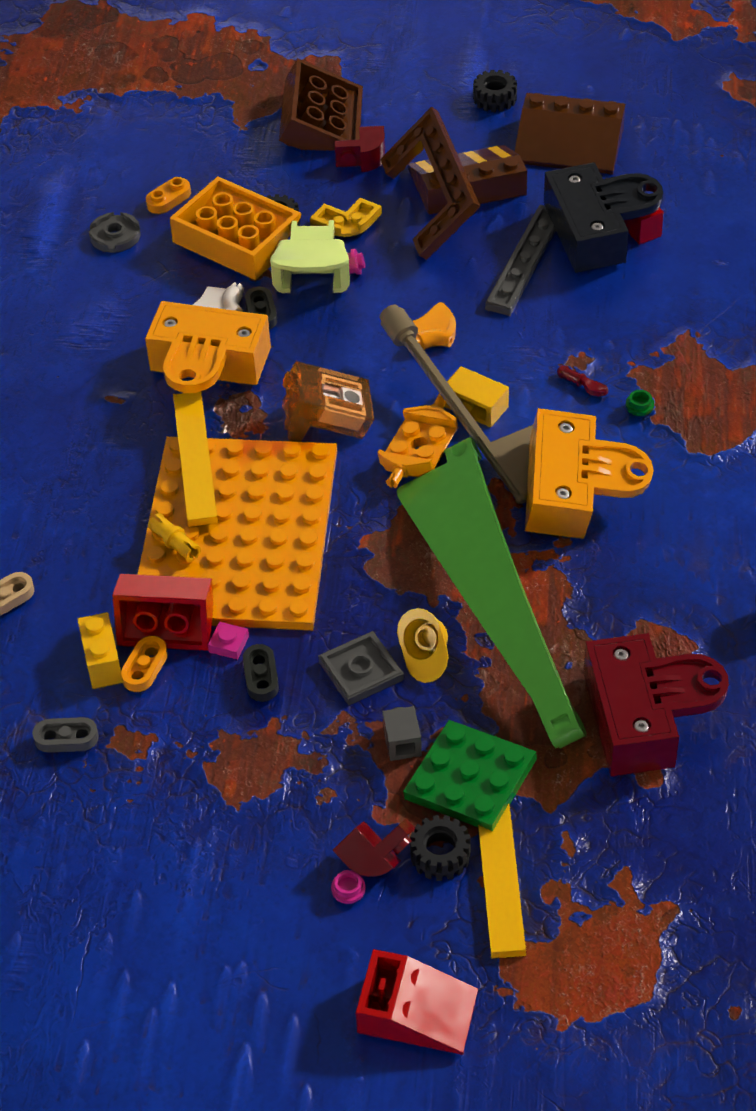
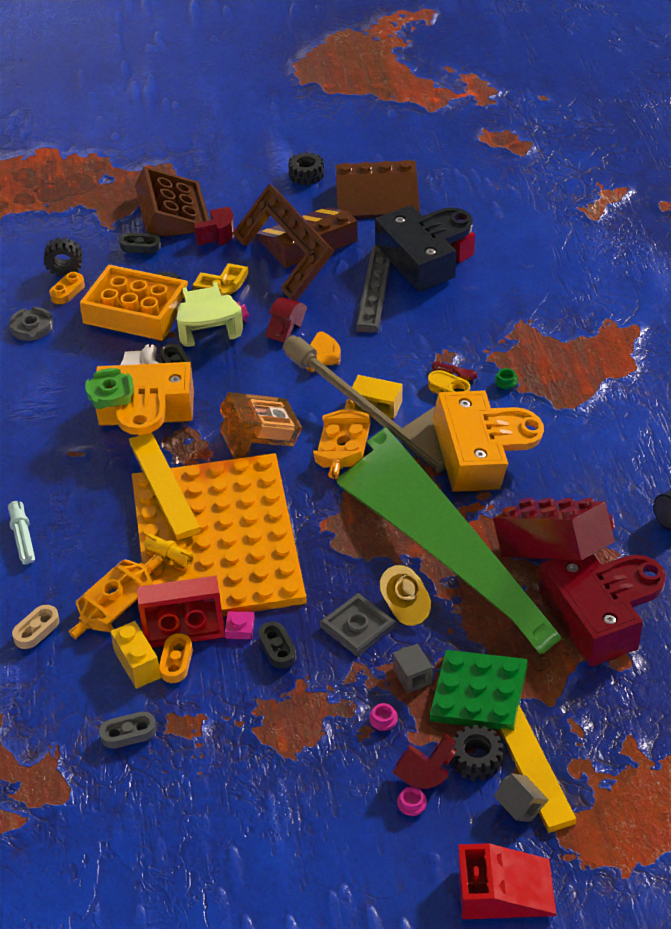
camera: 15 degrees left, 5 degrees down
none -> light aqua axle [8,501,35,565]
none -> black tyre [44,237,83,277]
none -> light orange plate [68,554,162,640]
none -> bright green plate [85,368,134,409]
none -> pearl dark grey plate [119,233,161,254]
none -> dark red brick [265,297,307,343]
none -> dark pink plate [369,703,398,731]
none -> yellow piece [428,370,470,394]
none -> dark red brick [493,498,615,560]
none -> dark grey brick [494,773,548,822]

